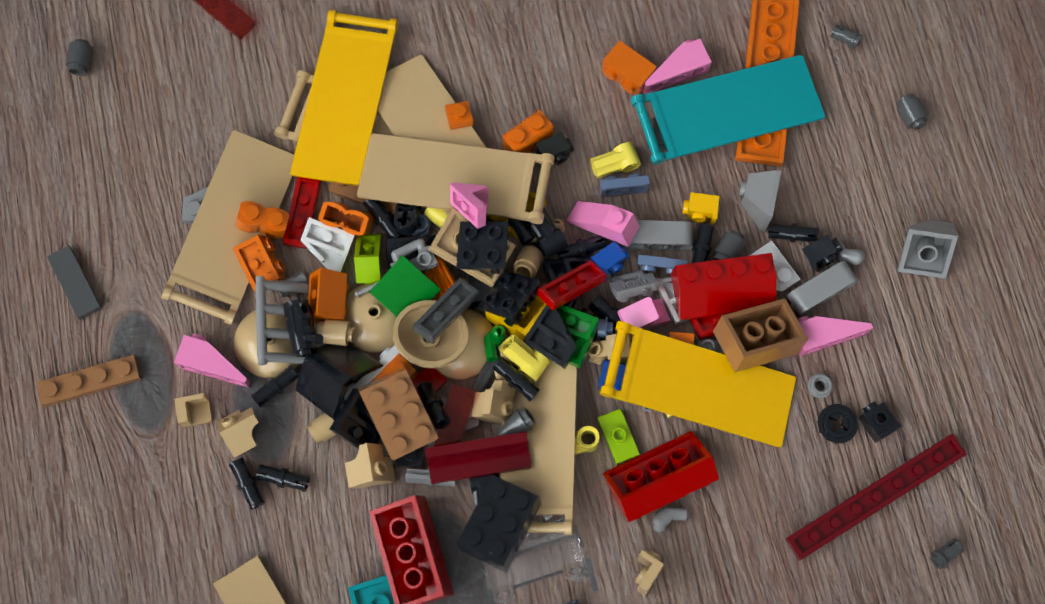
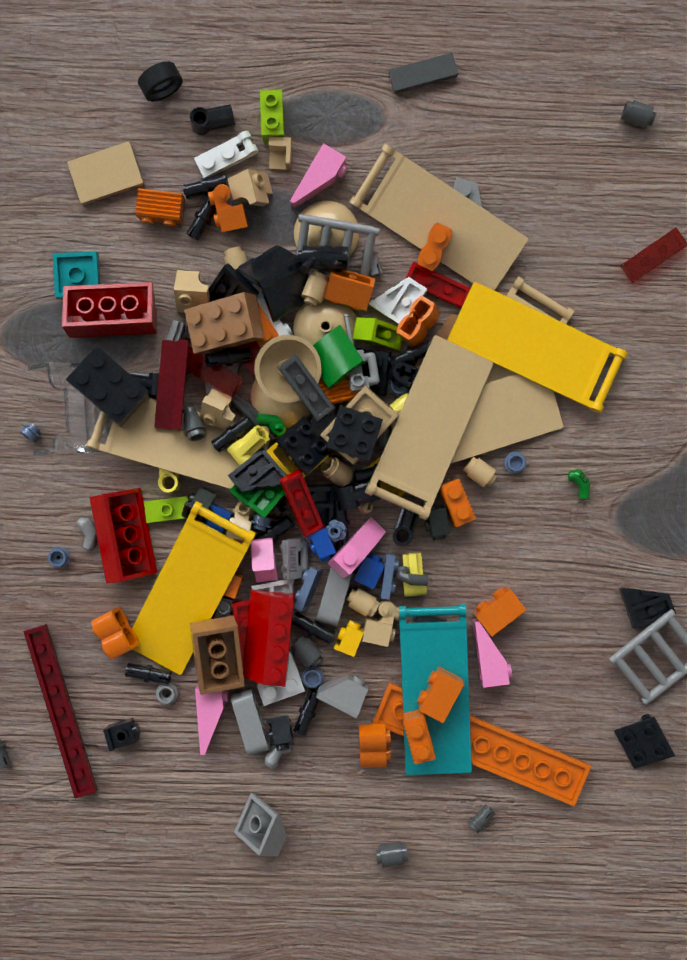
camera: 105 degrees right, 15 degrees up
medium nougat plate [36,355,142,407] -> none
orange bracket [233,235,286,292] -> none
black pin [251,364,299,408] -> none
orange plate [445,101,473,130] -> none
bright pink slope [450,182,488,229] -> none
tan bracket [636,550,664,596] -> none
black gear [817,404,858,444] -> none
none -> sand blue plate [48,547,69,568]
none -> orange brick [91,607,139,660]
none -> black pin [125,663,172,685]
none -> orange brick [135,188,185,227]
none -> black tyre [138,61,183,102]
none -> pearl dark grey brick [181,487,216,523]
none -> black piece [190,104,235,135]
none -> white plate [194,130,259,179]
none -> orange brick [208,184,248,232]
none -> lime brick [260,90,285,144]
none -> sand blue plate [302,666,323,688]
none -> sand blue plate [326,520,347,542]
none -> tan brick [346,587,380,617]
none -> blue brick [354,553,385,589]
none -> orange brick [359,723,391,768]
none -> tan brick [362,600,399,647]
none -> black piece [392,507,419,546]
none -> dark grey arm [396,566,429,586]
none -> orange brick [402,709,436,764]
none -> orange brick [417,666,464,723]
none -> tan brick [463,456,497,487]
none -> sand blue plate [504,452,526,474]
none -> green arm [568,469,590,499]

